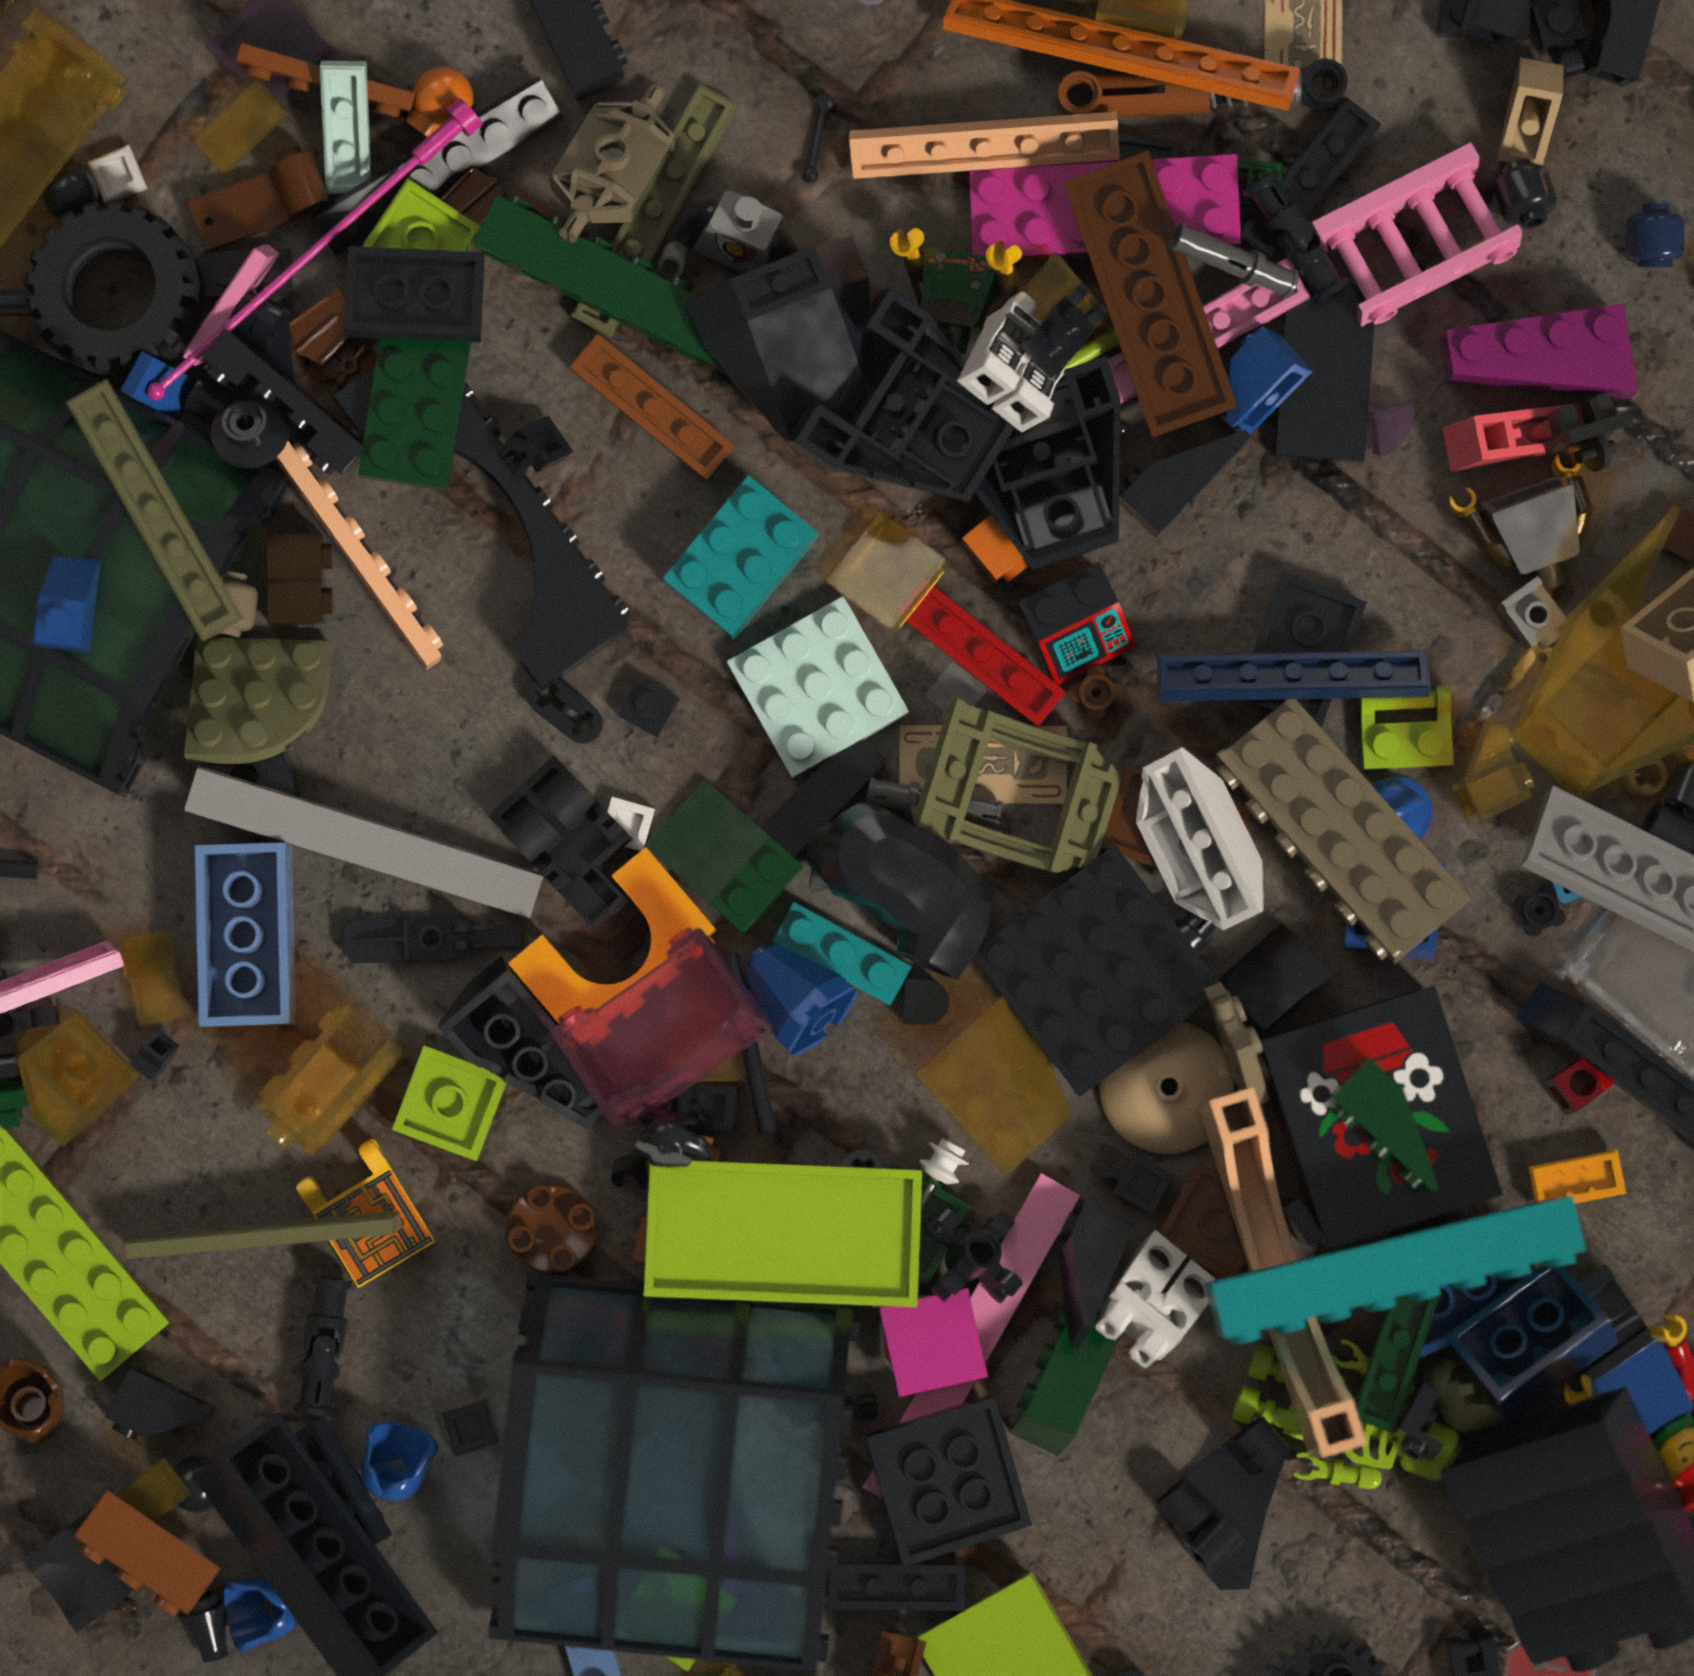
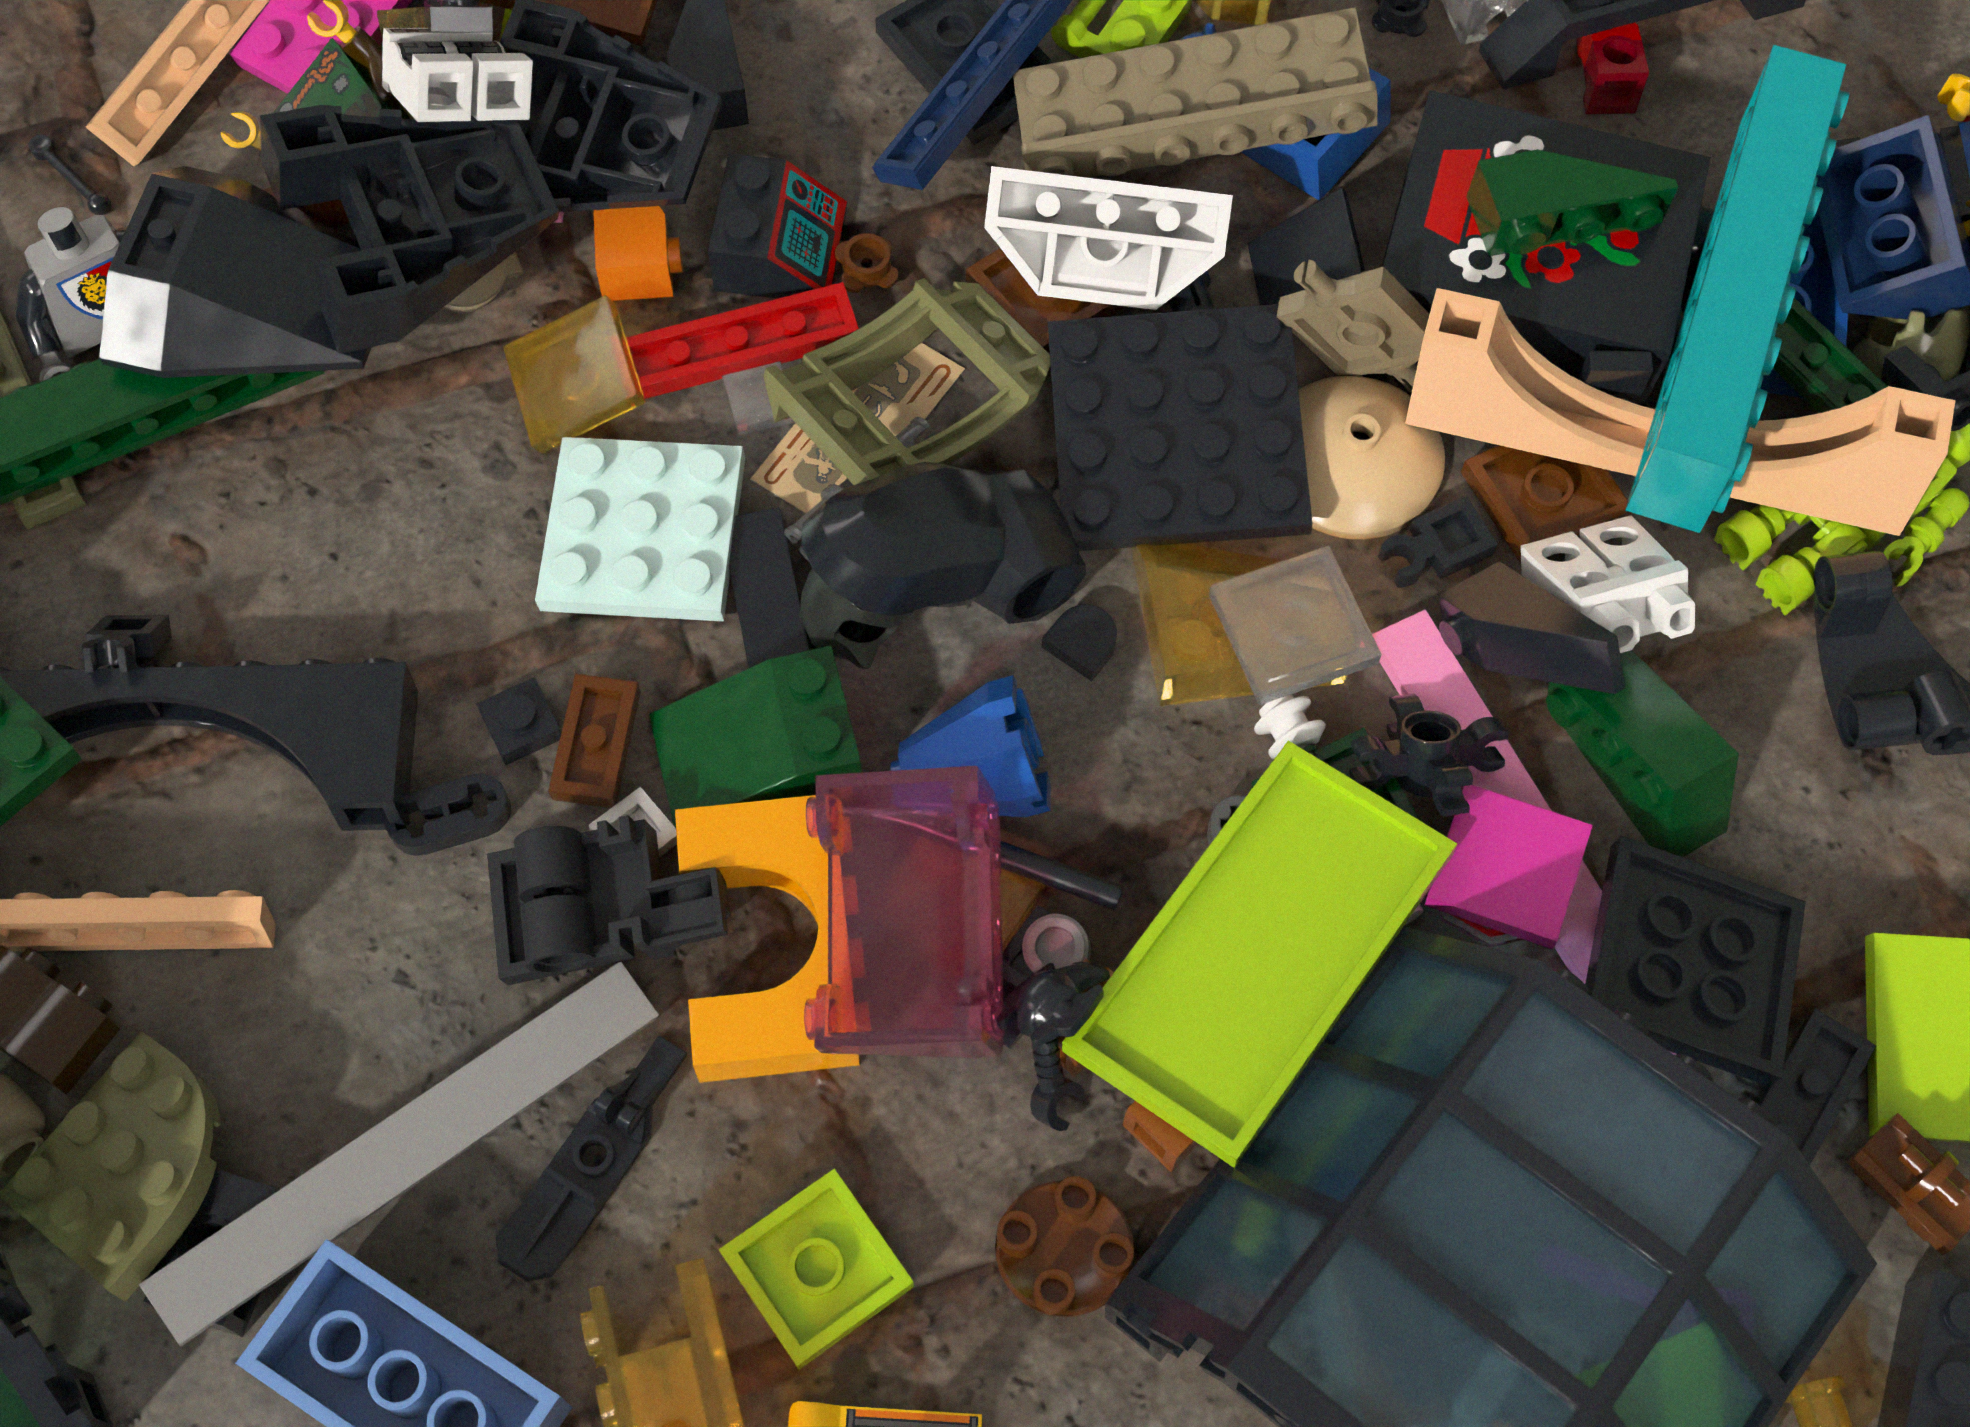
camera: 60 degrees left, 20 degrees down
black wedge [437,956,621,1129] -> none
dark orange plate [569,333,736,482] -> none
teal brick [662,475,818,641] -> none
teal plate [772,902,912,1006] -> none
light orange plate [1527,1149,1627,1204] -> none
none -> reddish brown plate [548,673,641,808]
none -> light grey tile [1022,914,1091,973]
none -> clear tile [1209,546,1382,705]

